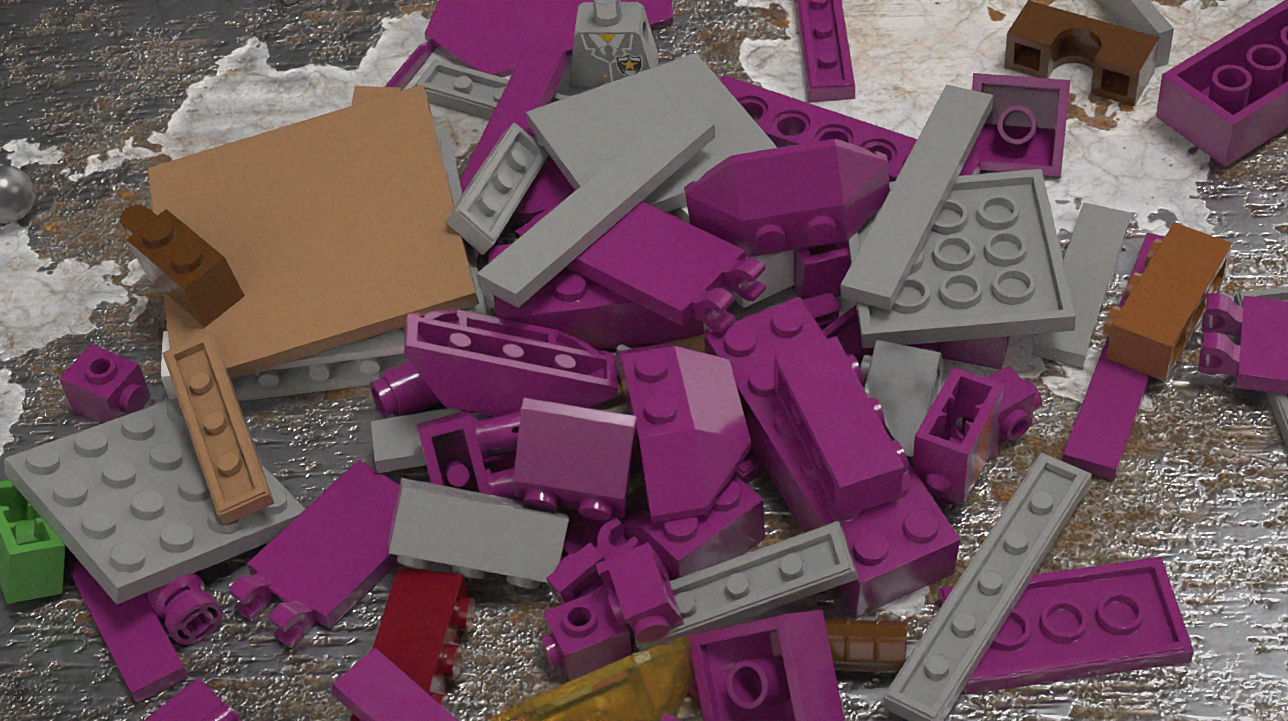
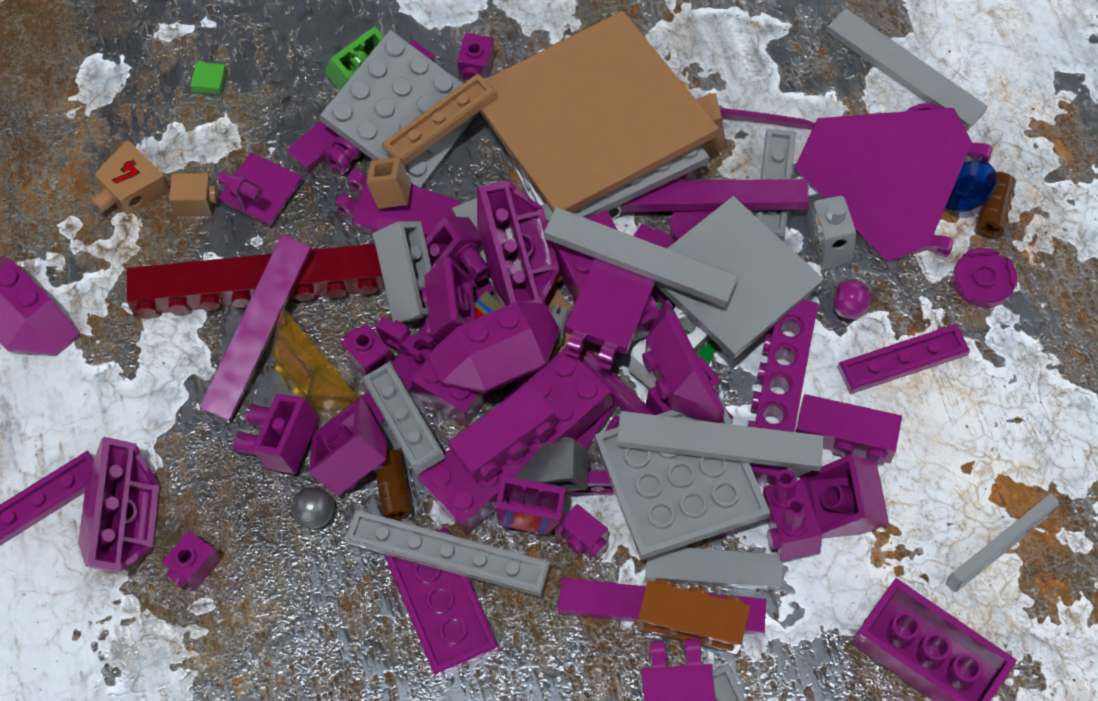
camera: 70 degrees right, 15 degrees up
reddish brown hinge [119,203,245,327] -> none
light grey tile [445,123,549,255] -> none
magenta brick [595,542,684,643] -> none
reddish brown arch [1004,0,1160,107] -> none
none -> medium nougat brick [366,157,411,209]
none -> magenta brick [762,469,823,561]
none -> magenta brick [795,394,902,464]
none -> magenta piece [833,279,872,319]

